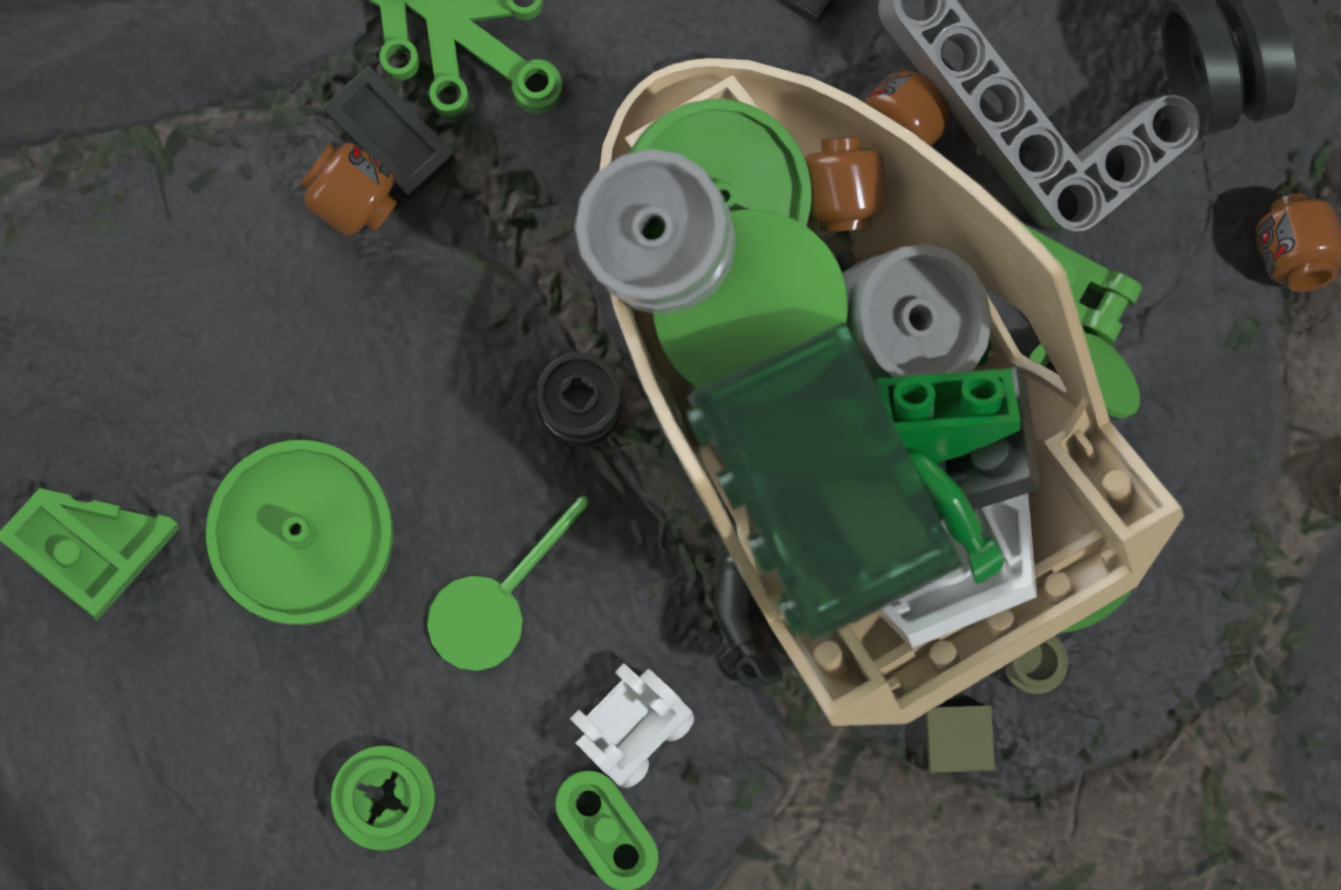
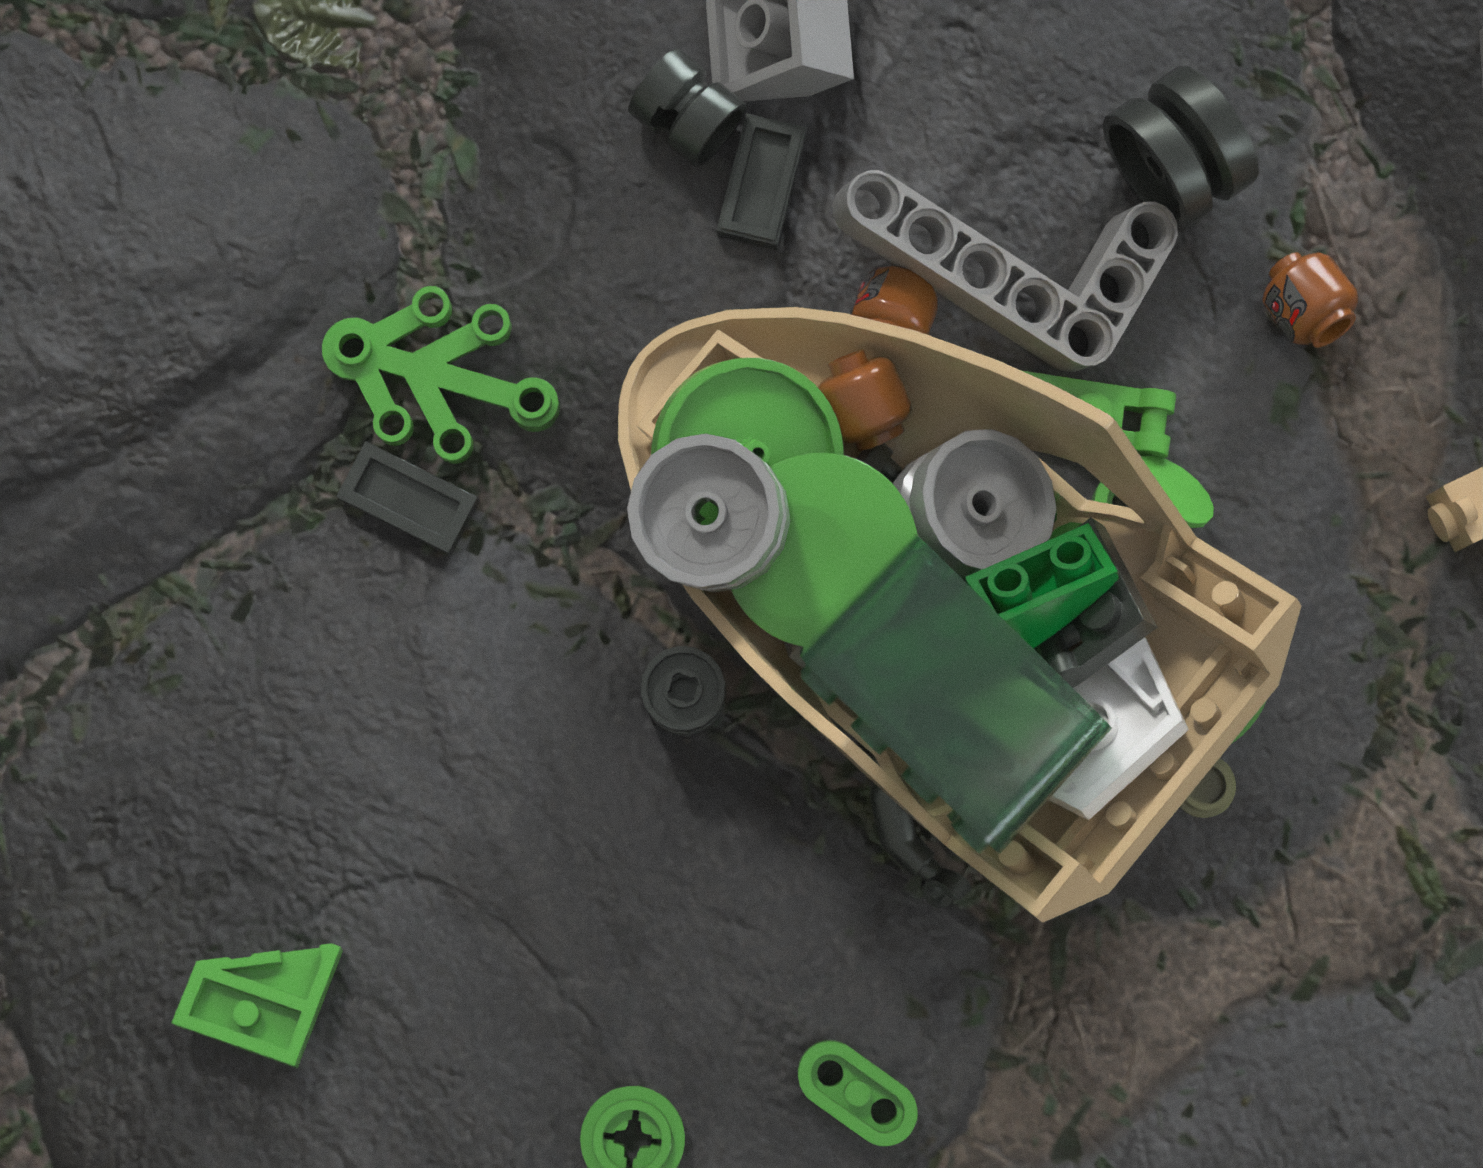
camera: 15 degrees left, 0 degrees up
bright green piece [206,440,394,626] -> none
dark orange head [299,142,397,236] -> none
bright green piece [427,496,589,671] -> none
white piece [570,663,694,788] -> none
green arm [884,450,1004,584] -> none
olive tile [925,706,995,773] -> none

